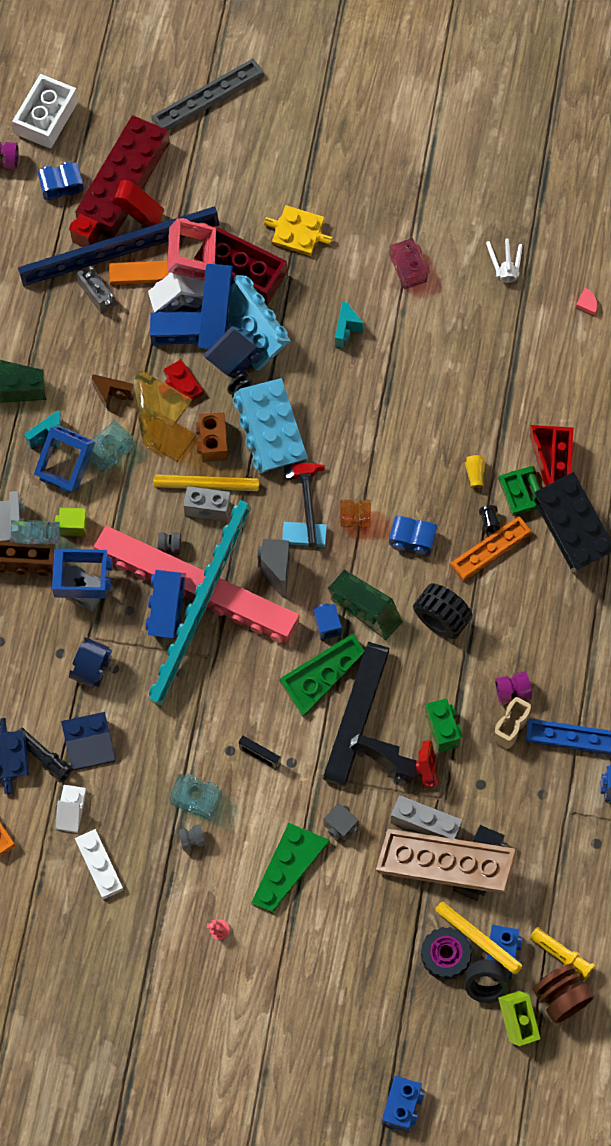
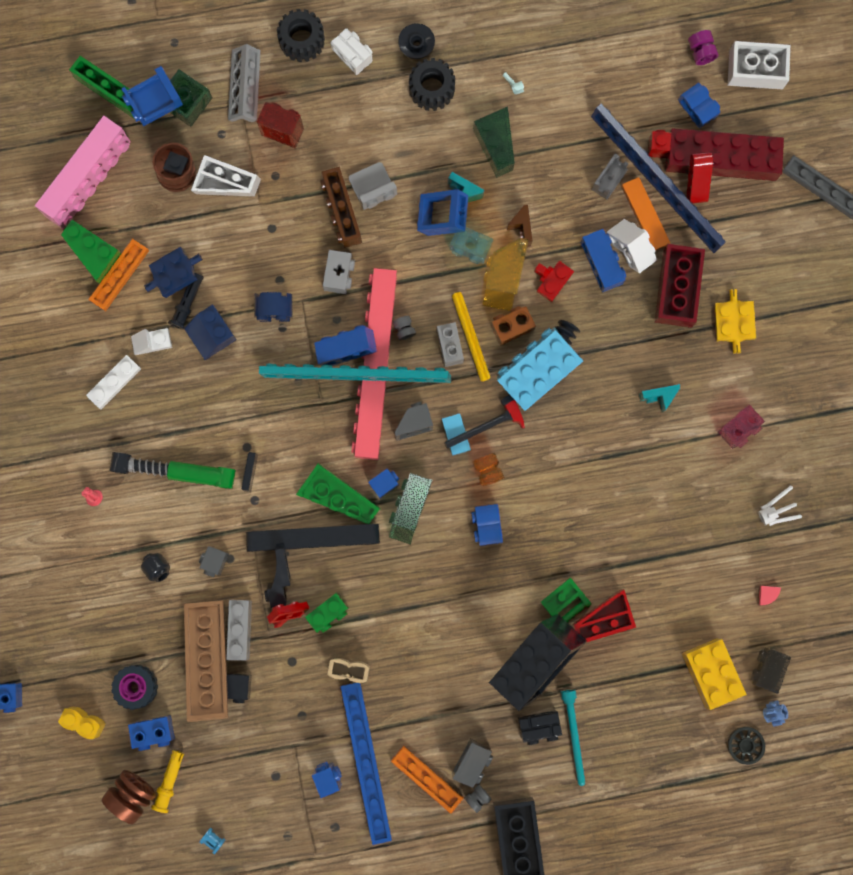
camera: 65 degrees right, 15 degrees up
clear light blue brick [10,520,60,544] -> none
blue window [52,549,112,598] -> none
lime brick [55,507,88,537] -> none
coral window [167,218,216,281] -> none
clear light blue brick [169,774,222,820] -> none
dark grey wheel [178,824,205,852] -> none
blue panel [198,264,233,349] -> none
dark blue slope [203,326,265,378] -> none
medium azure bracket [227,275,291,370] -> none
green wing [251,822,330,913] -> none
black tyre [413,583,473,639] -> none
yellow axle [436,902,522,974] -> none
orange tile [450,516,532,582] -> none
yellow cone [464,455,486,488] -> none
black tyre [465,960,509,1003] -> none
black bush [479,505,501,533] -> none
magenta wheel [495,671,532,706] -> none
lime brick [498,991,540,1046] -> none
none -> yellow brick [58,707,106,739]
none -> piece [109,452,236,489]
none -> black head [141,553,170,582]

